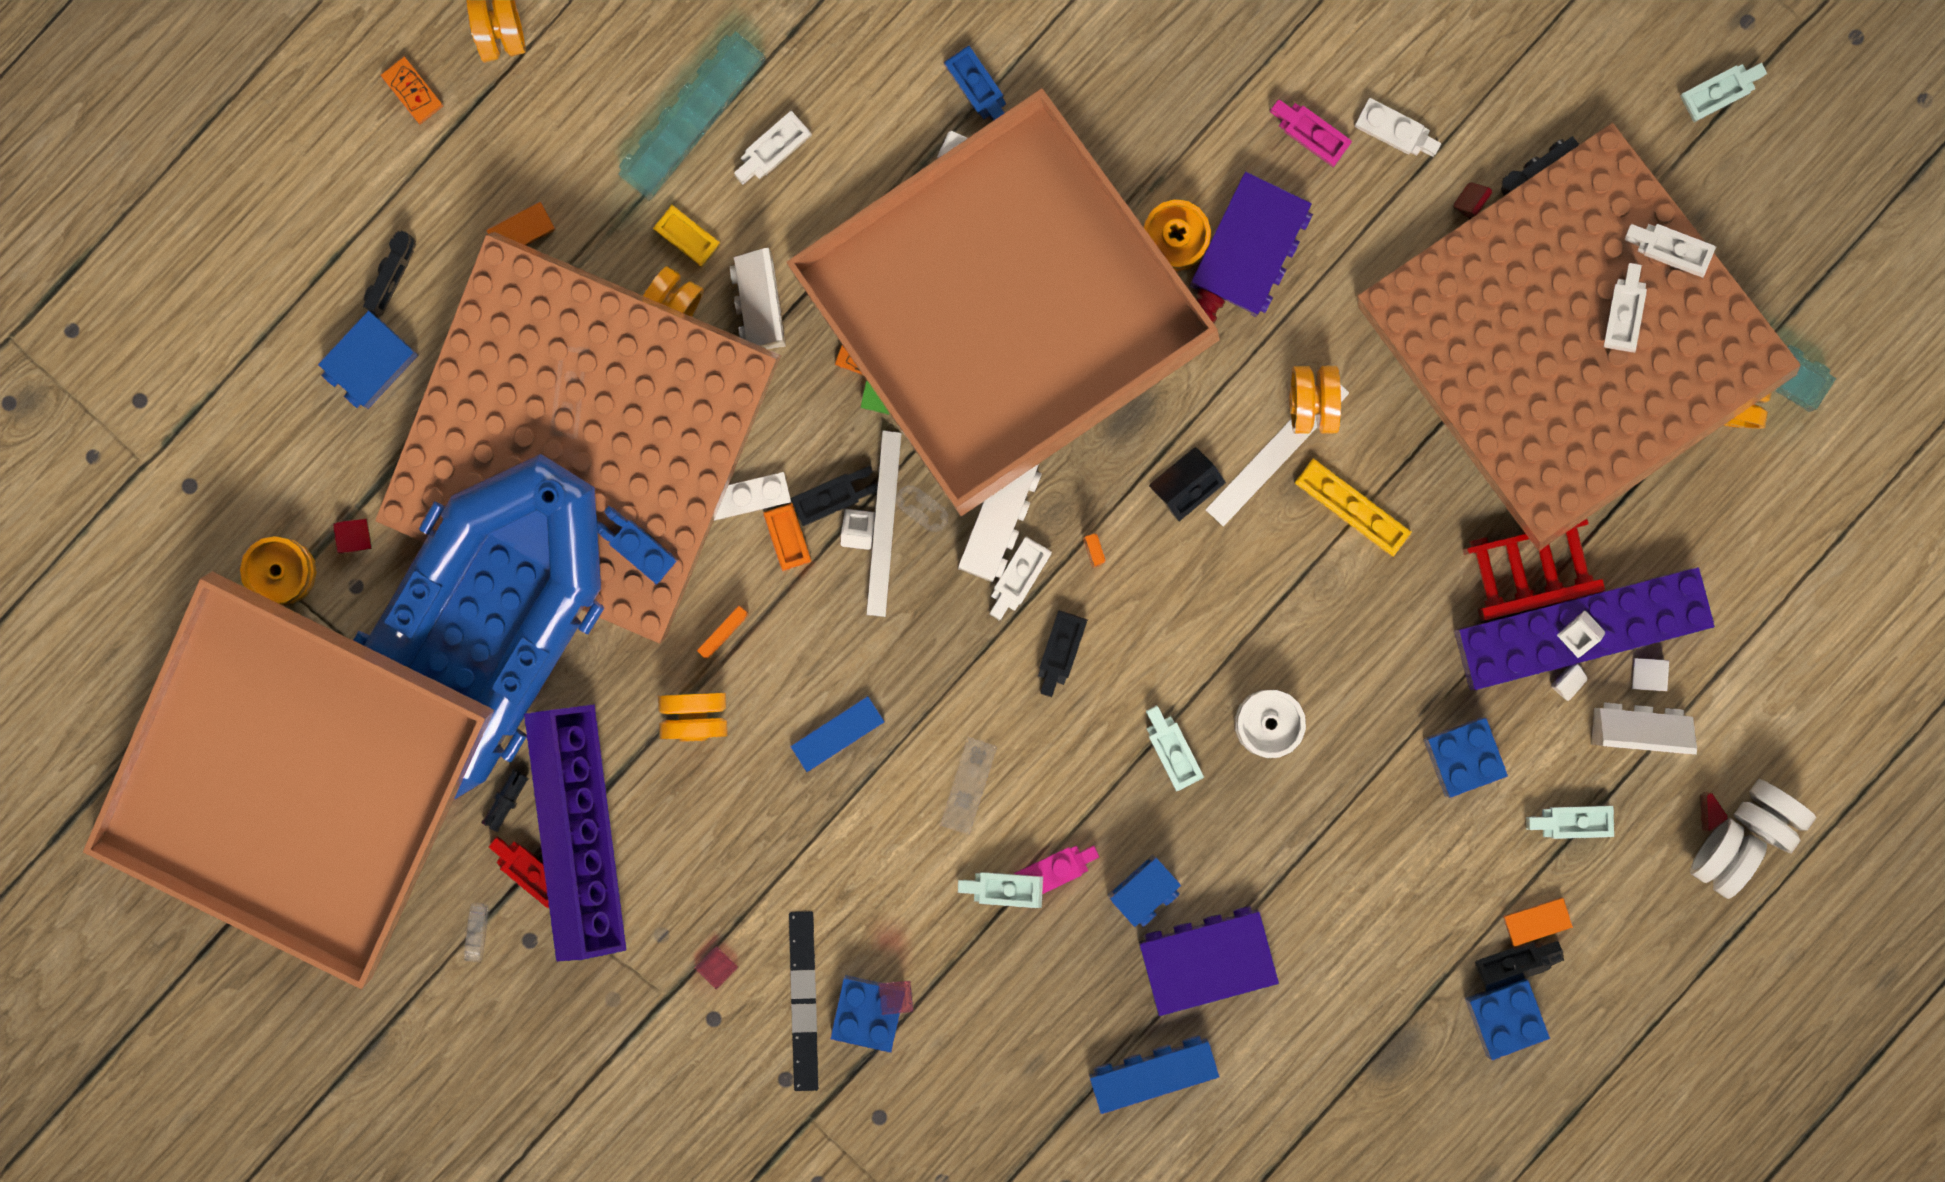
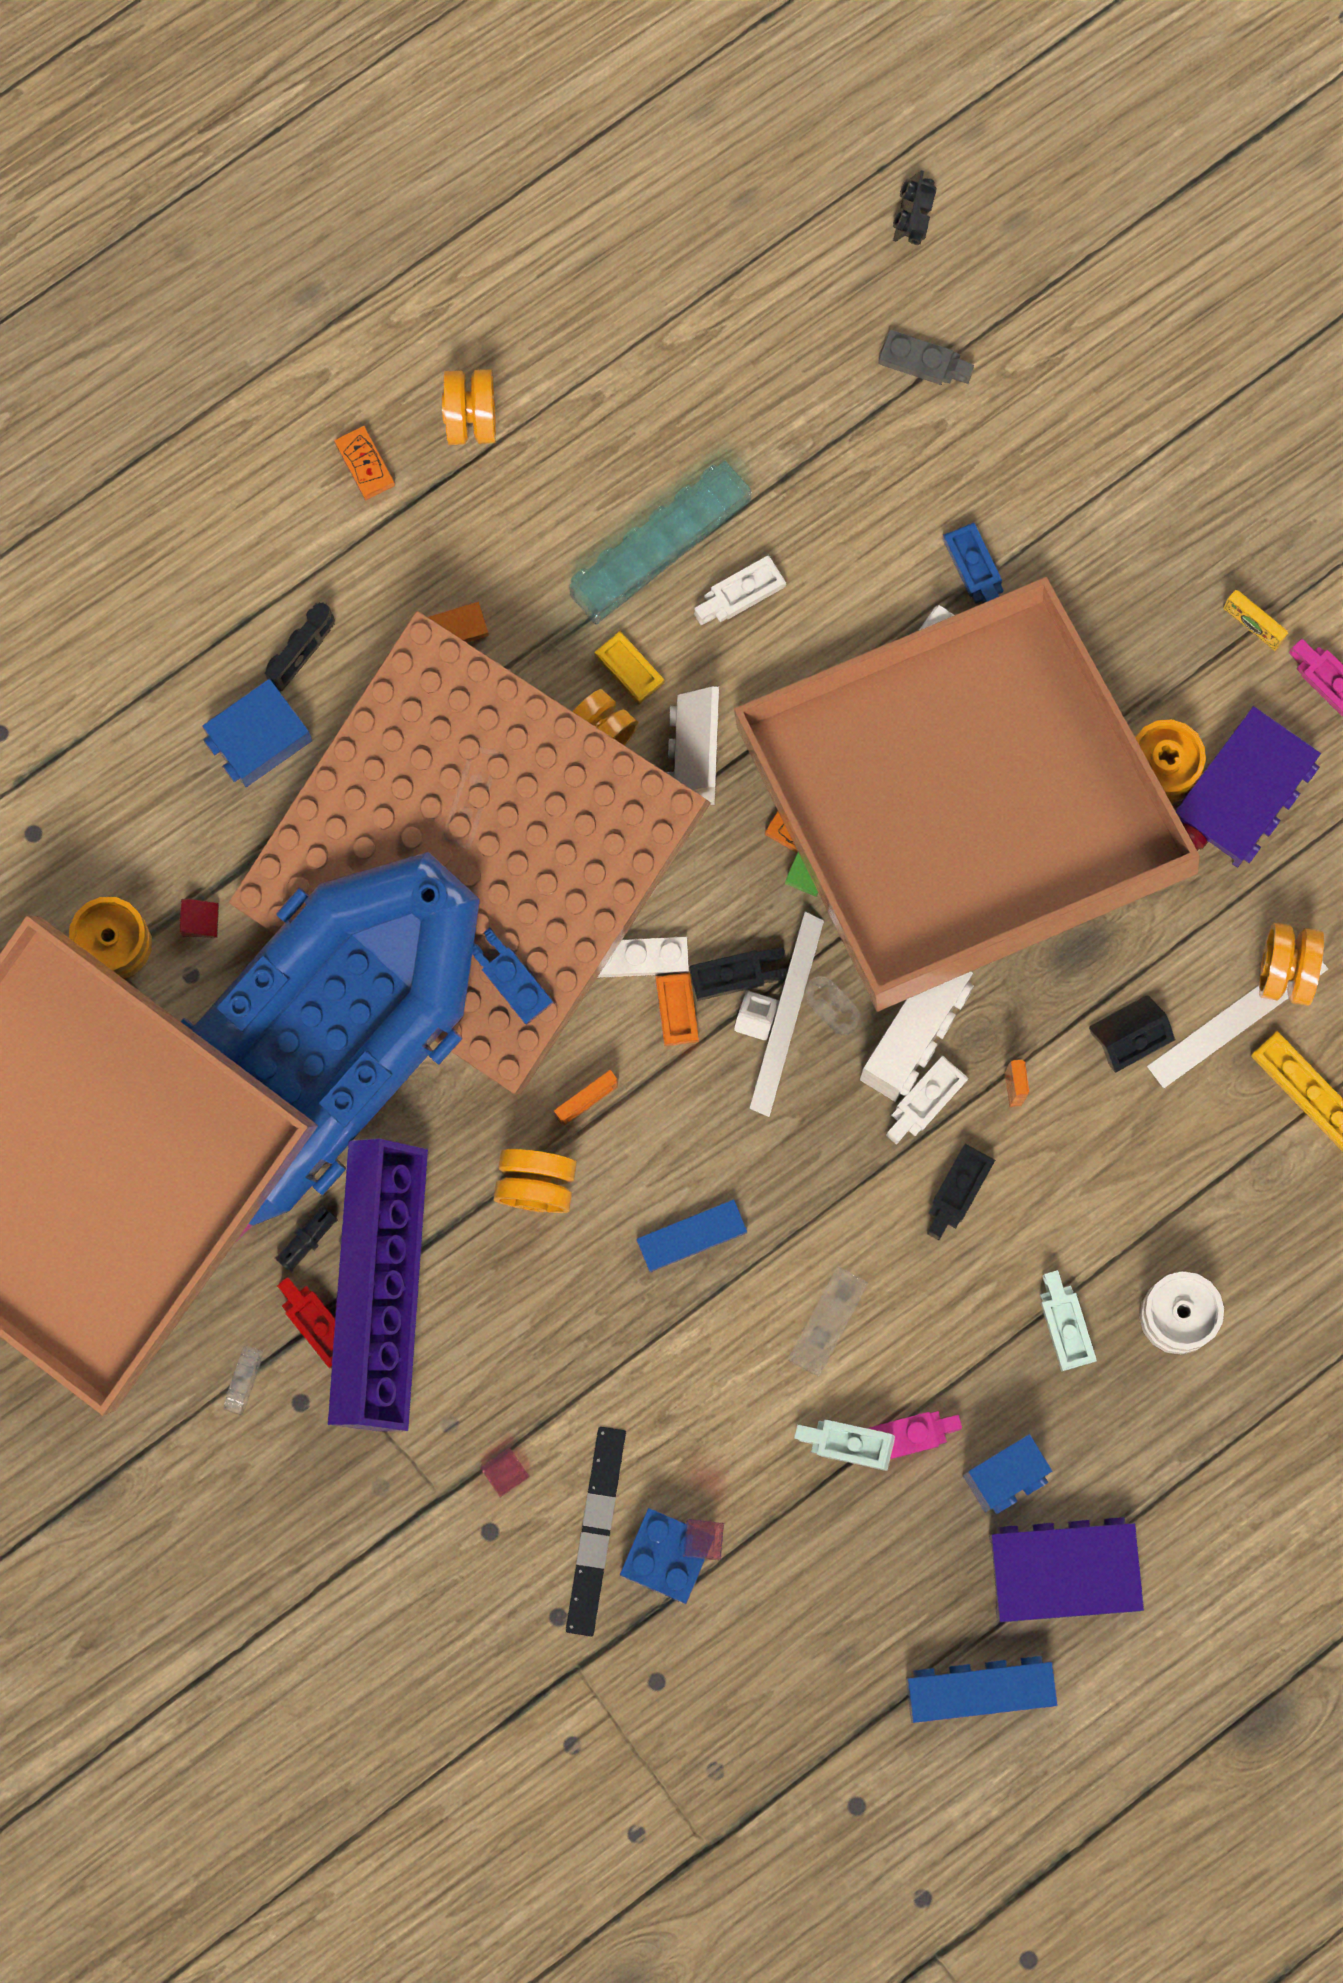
camera: 15 degrees right, 10 degrees down
none -> yellow tile [1223,590,1288,651]

